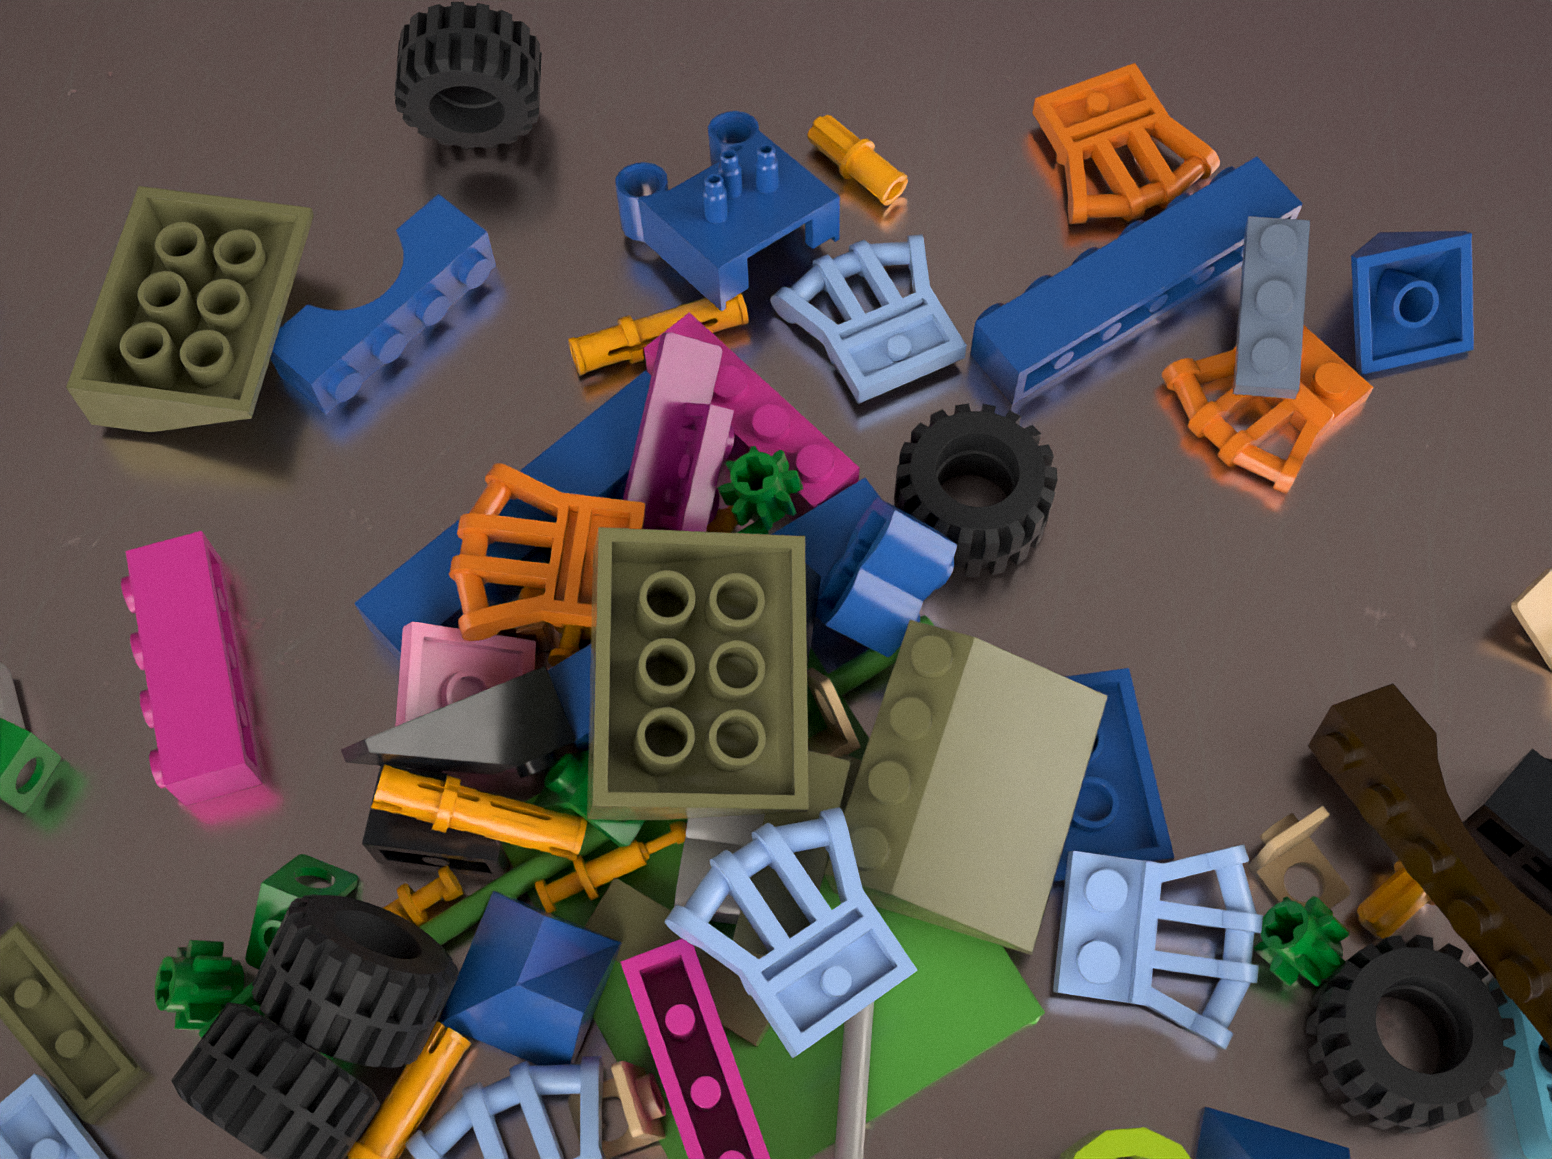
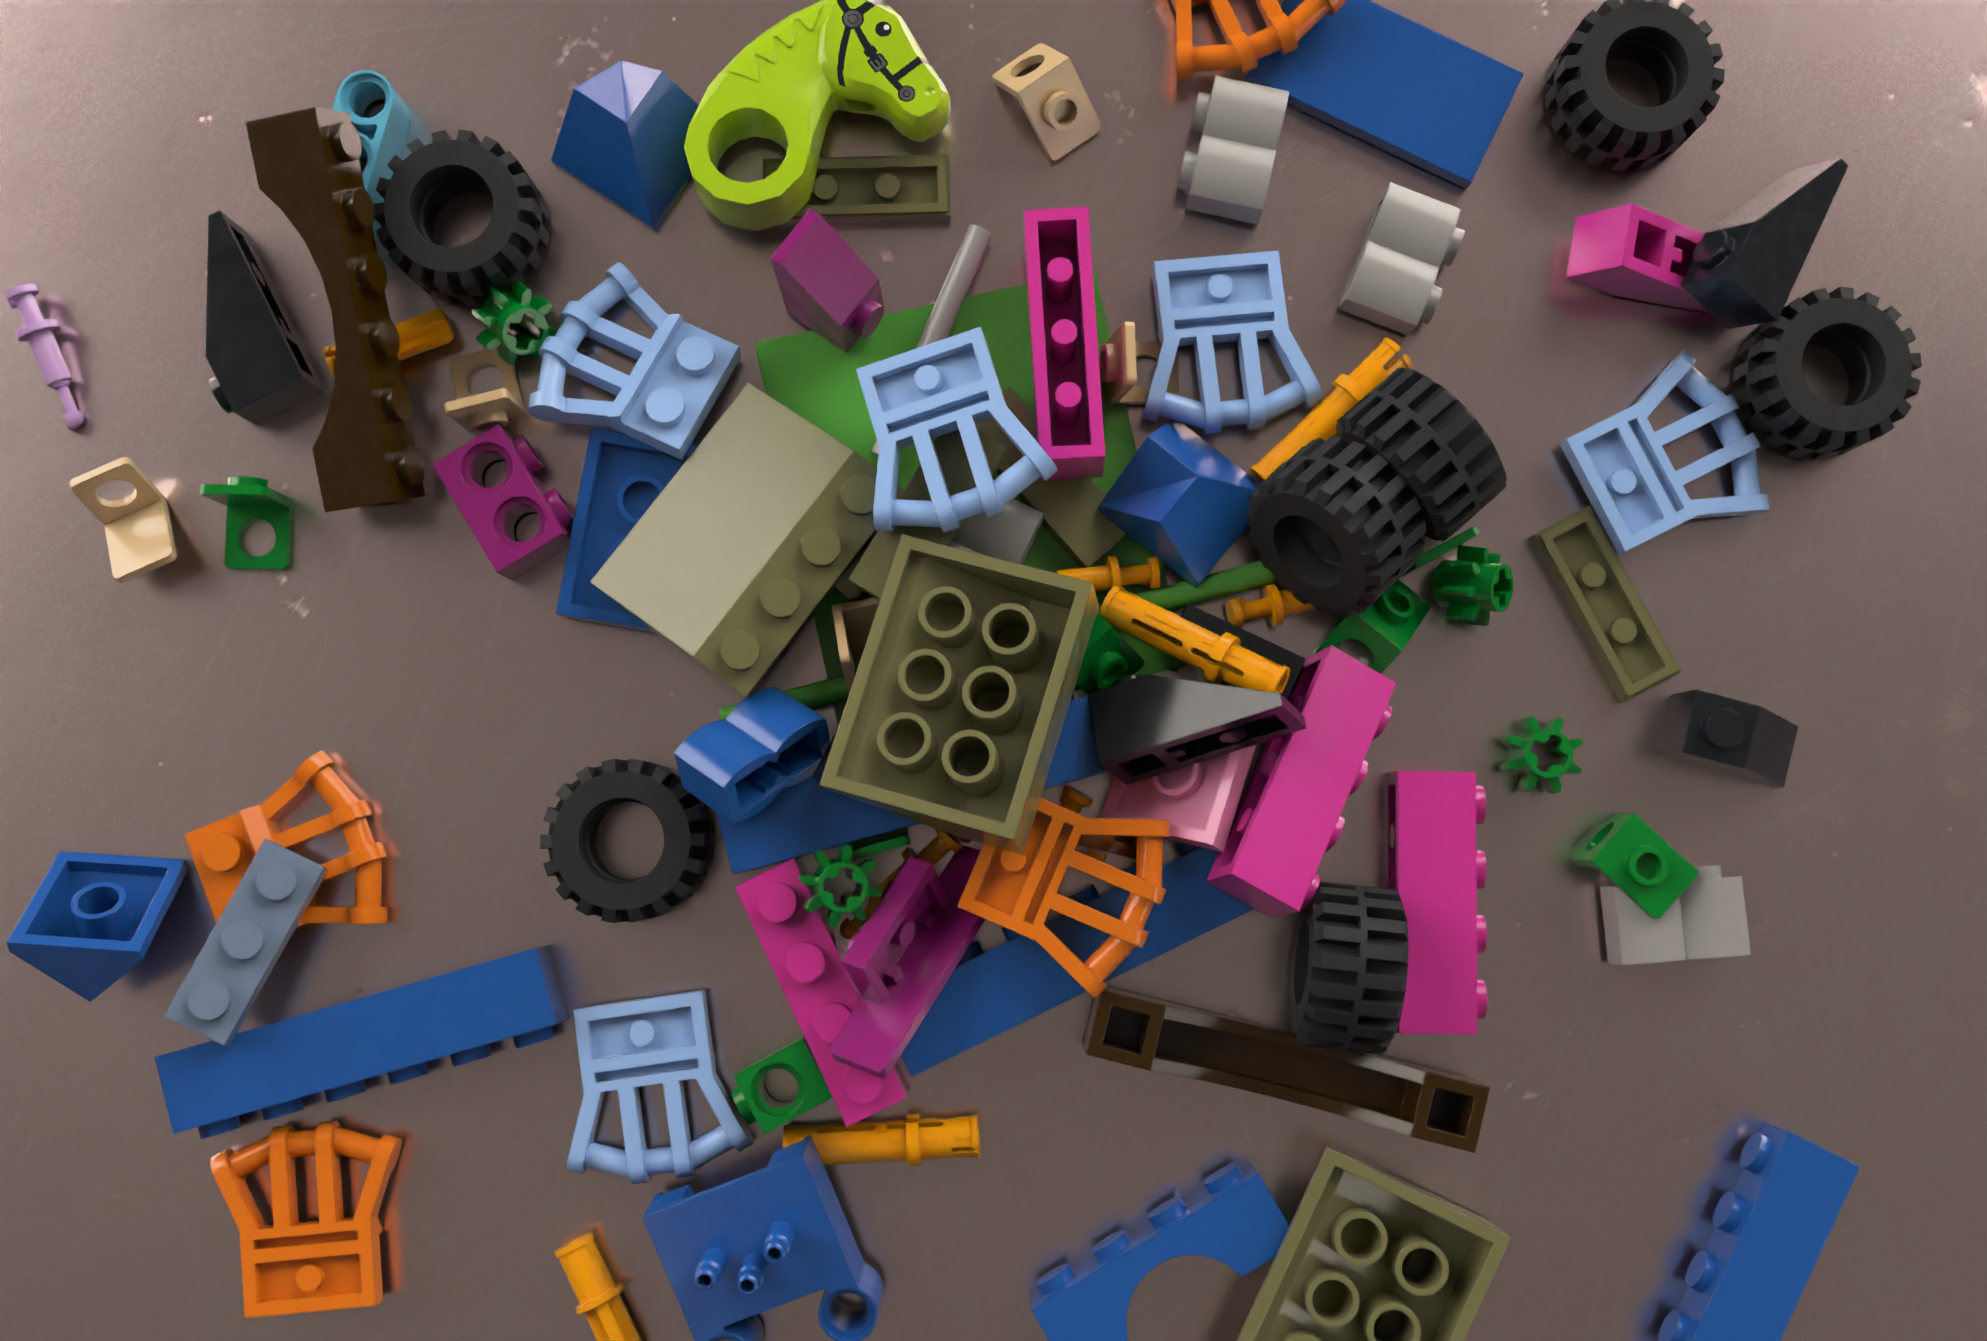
camera: 165 degrees left, 20 degrees up
none -> green bracket [200,476,293,571]
none -> magenta brick [432,424,574,580]
none -> green brick [731,1035,833,1135]
none -> magenta slope [770,209,884,353]
none -> dark brown arch [1083,986,1490,1153]
none -> dark pink brick [1205,645,1397,918]
none -> black tyre [1289,881,1409,1055]
none -> green gear [1499,716,1583,793]

